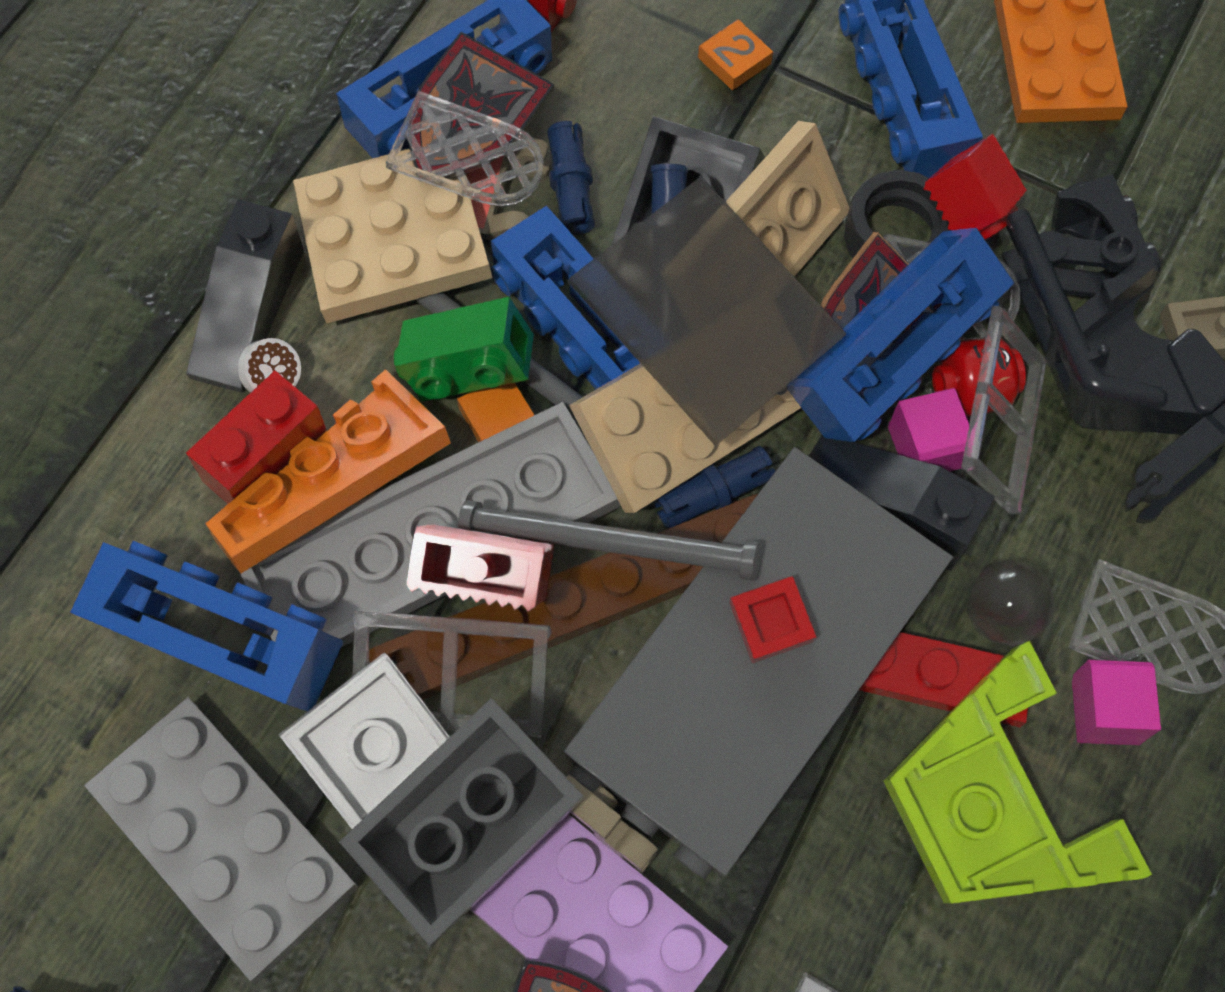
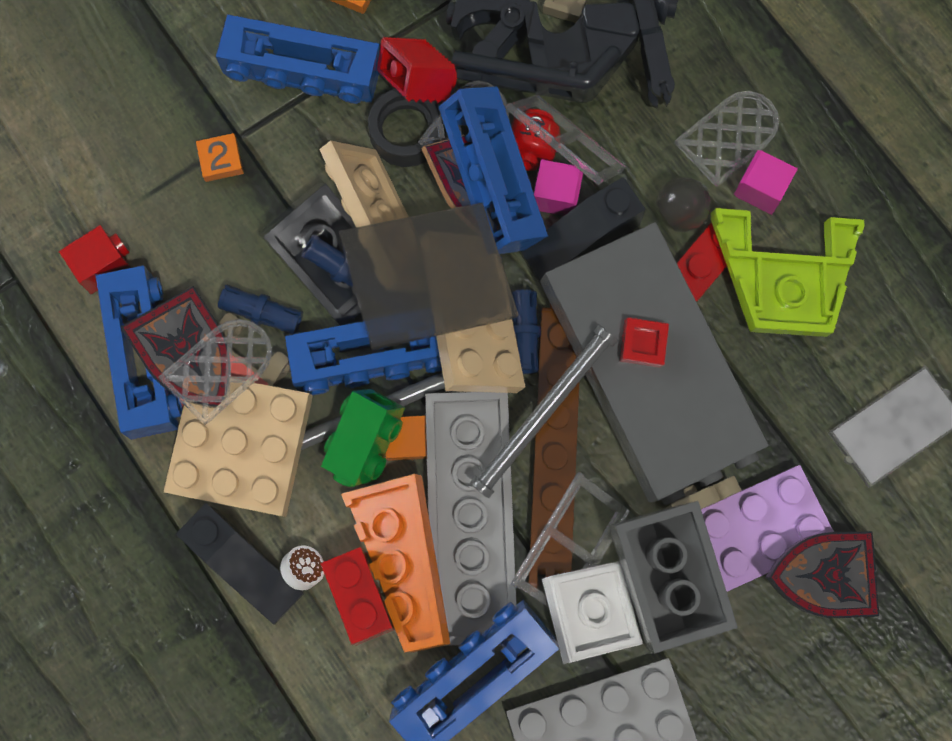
camera: 60 degrees left, 10 degrees up
brick [407,524,554,612] -> none

